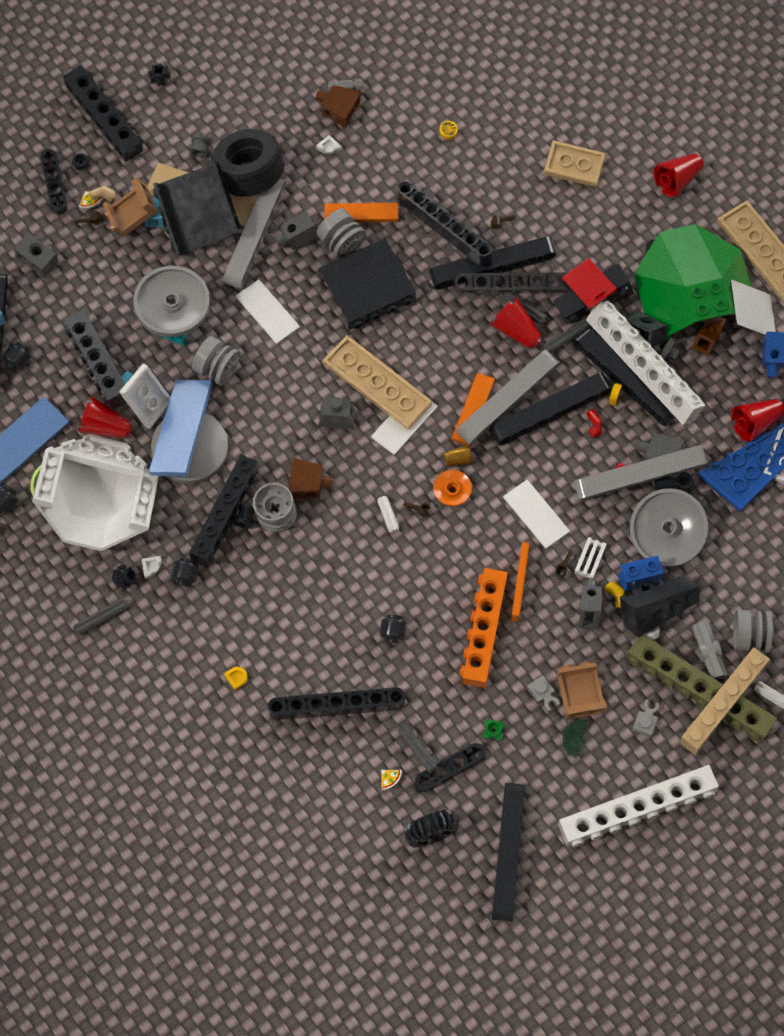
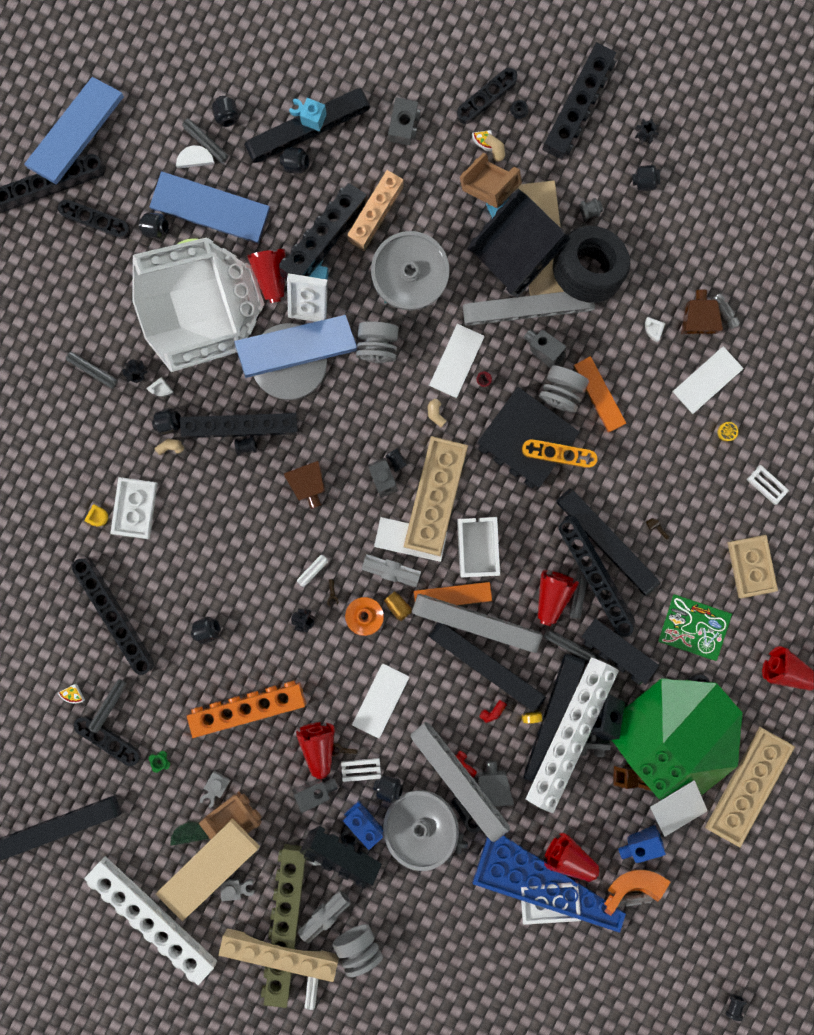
camera: 60 degrees right, 20 degrees up
dark brown hand [75,211,102,225] -> none
light grey wheel [253,483,297,532] -> none
black beam [397,181,493,267] -> none
black gear [404,810,459,848] -> none
orange tile [511,542,529,622] -> none
red container [561,258,617,310] -> none
yellow arm [605,582,625,608] -> none
none -> white tile [110,477,158,539]
none -> tan arm [154,439,184,456]
none -> tan tile [156,819,260,922]
none -> black gear [291,608,315,632]
none -> red cone [296,722,335,779]
none -> light nougat brick [347,170,403,251]
none -> light grey piece [361,554,421,587]
none -> black head [373,775,403,803]
none -> black bush [385,447,409,472]
none -> tan arm [428,399,447,428]
none -> white piece [457,517,500,577]
none -> dark red hinge [476,371,492,387]
none -> light orange beam [522,439,597,468]
none -> black head [632,165,660,192]
none -> green sticker [658,594,732,661]
none -> white piece [672,346,744,414]
none -> white tile [746,465,789,505]

